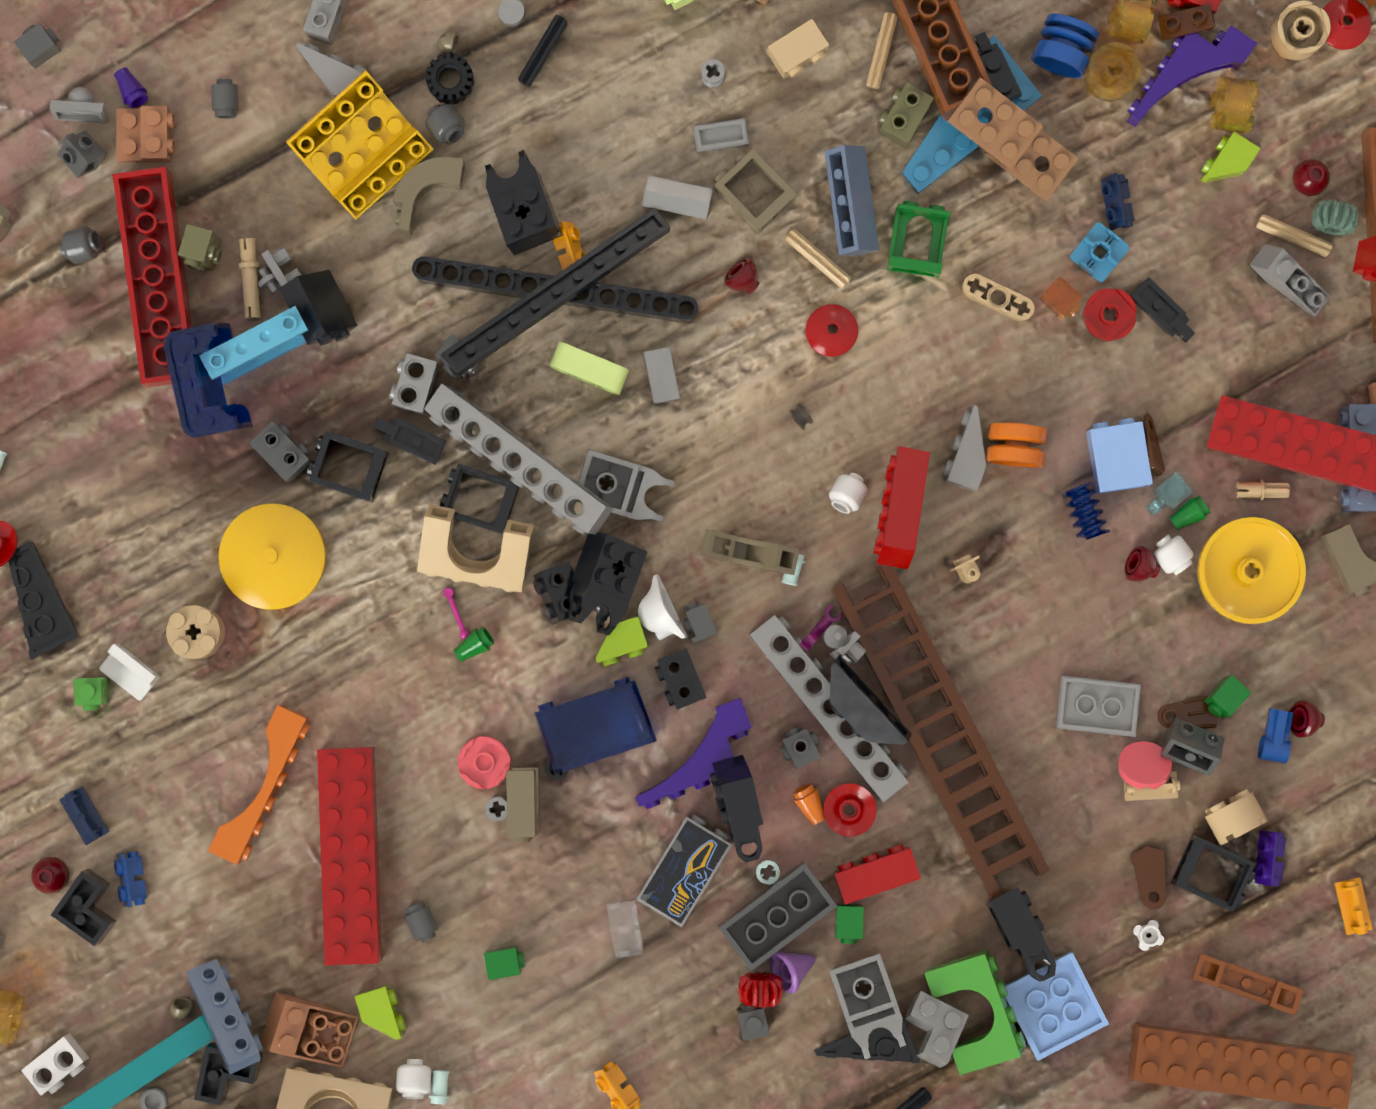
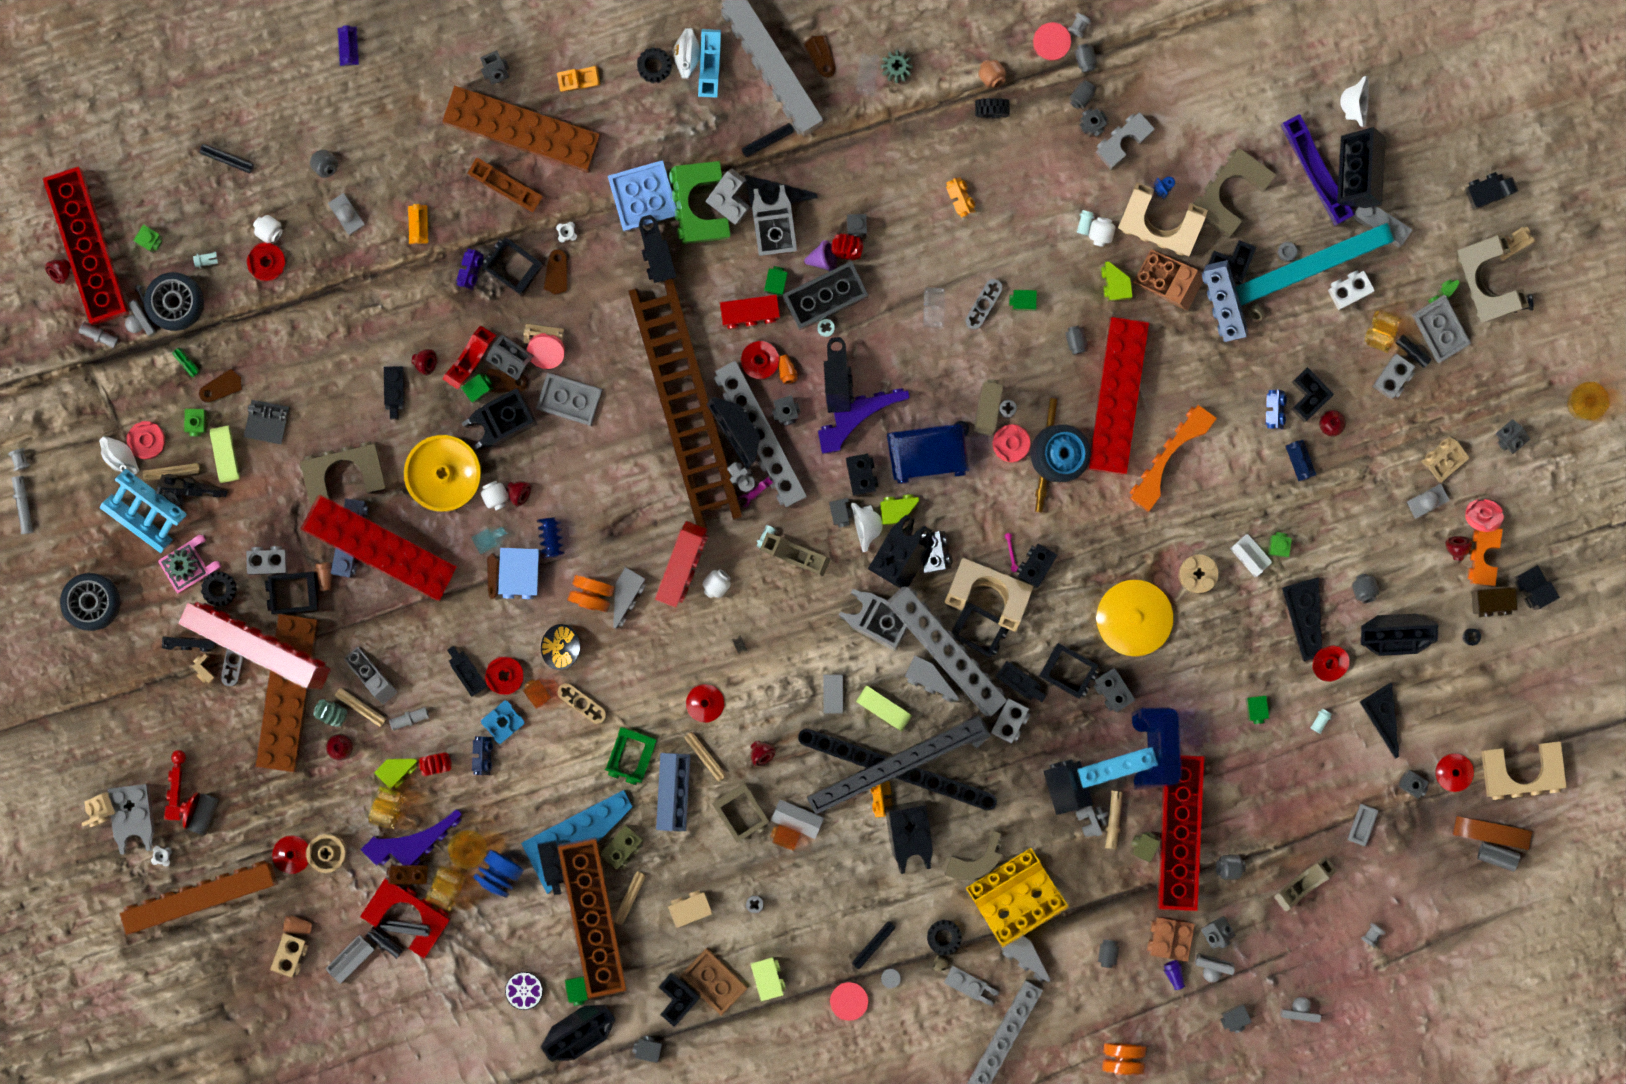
camera: 165 degrees left, 0 degrees up
dark grey head [426,104,465,144] -> none
green cone [453,627,495,662] -> none
panel [636,814,732,927] -> none
light grey tile [693,118,749,154] -> none
medium nougat bracket [947,77,1079,201] -> none
tan hinge [949,554,980,583] -> none
green cone [1169,495,1211,531] -> none
tan brick [1205,789,1268,846] -> none
tan axle [1235,479,1290,500] -> none
blue piece [1258,708,1293,764] -> none
none -> black hinge [384,366,404,420]
none -> light grey pin [389,707,430,731]
none -> red gear [419,752,452,776]
none -> red arch [443,325,496,389]
none -> black brick [462,388,538,451]
none -> shield [541,624,580,670]
none -> clear orange brick [770,824,800,851]
none -> light grey slope [905,656,959,703]
none -> light grey hinge [944,966,1000,1006]
none -> light grey beam [965,279,1002,330]
none -> black brick [1017,543,1058,588]
none -> wheel [1030,424,1091,482]
none -> pearl gold bar [1035,398,1057,513]
none -> green brick [1245,696,1269,724]

